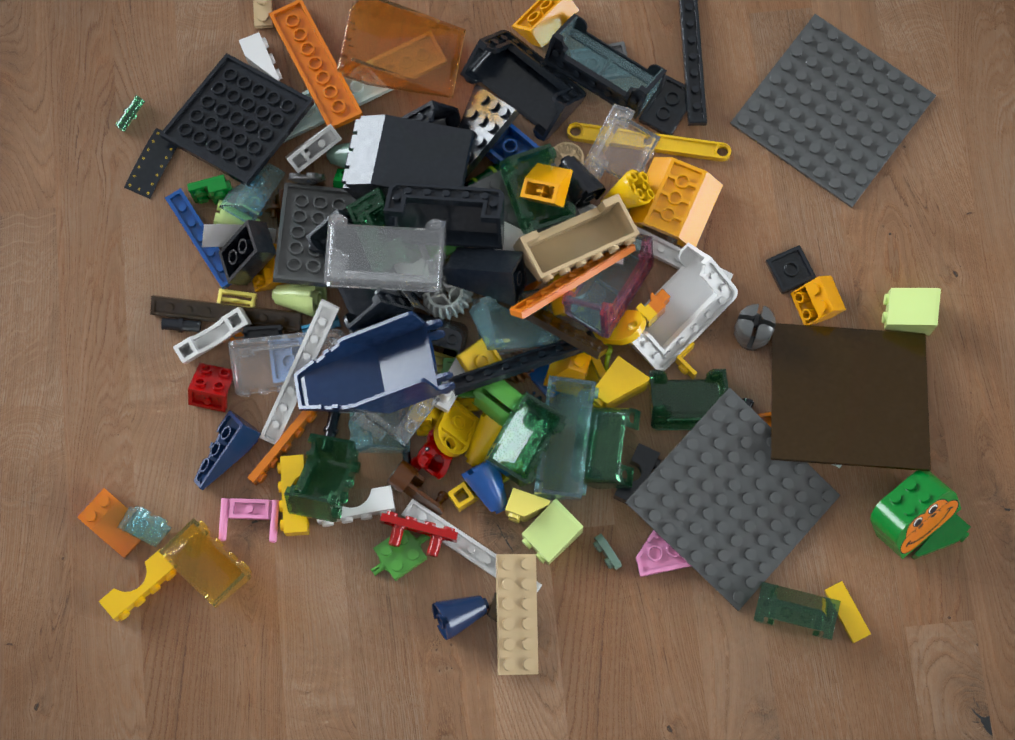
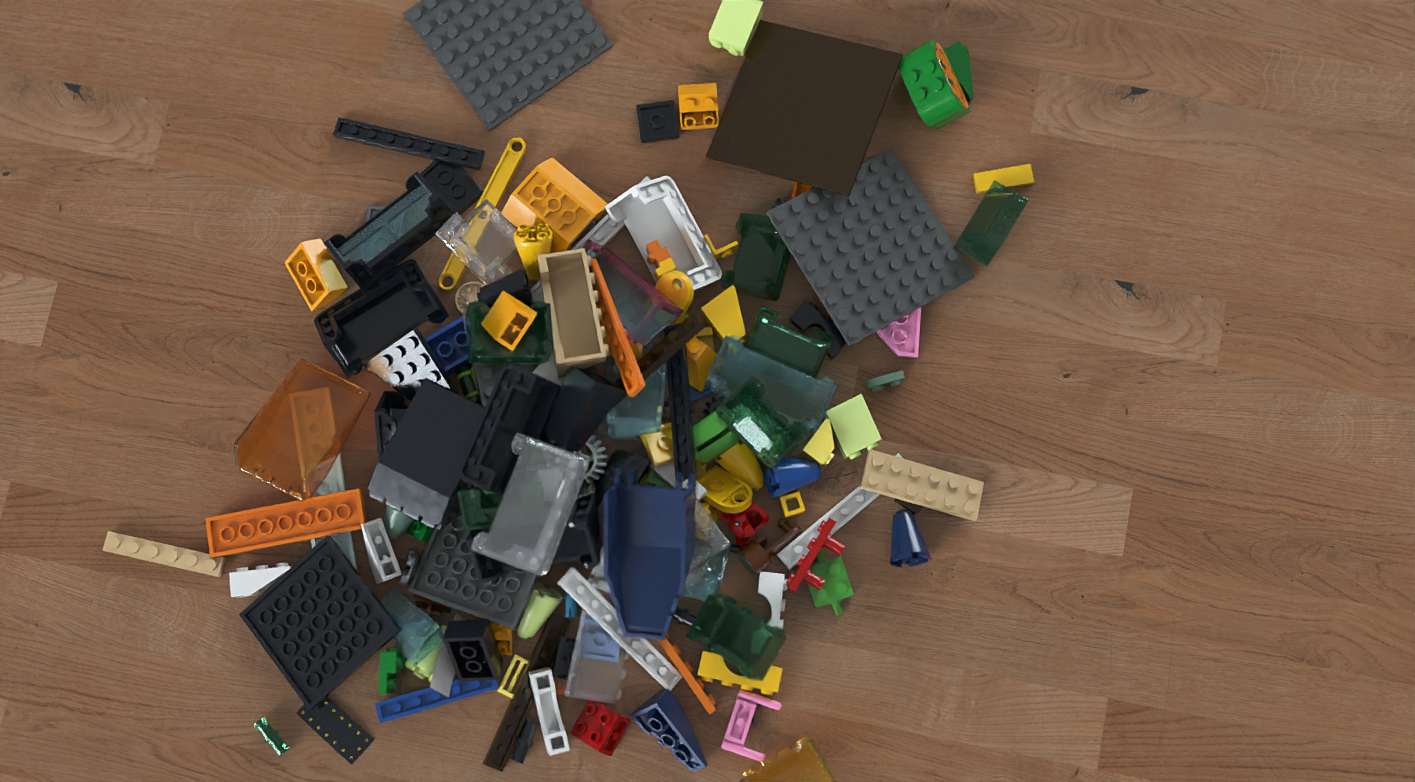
camera: 75 degrees left, 5 degrees up
dark grey cylinder [734,304,776,351] -> none

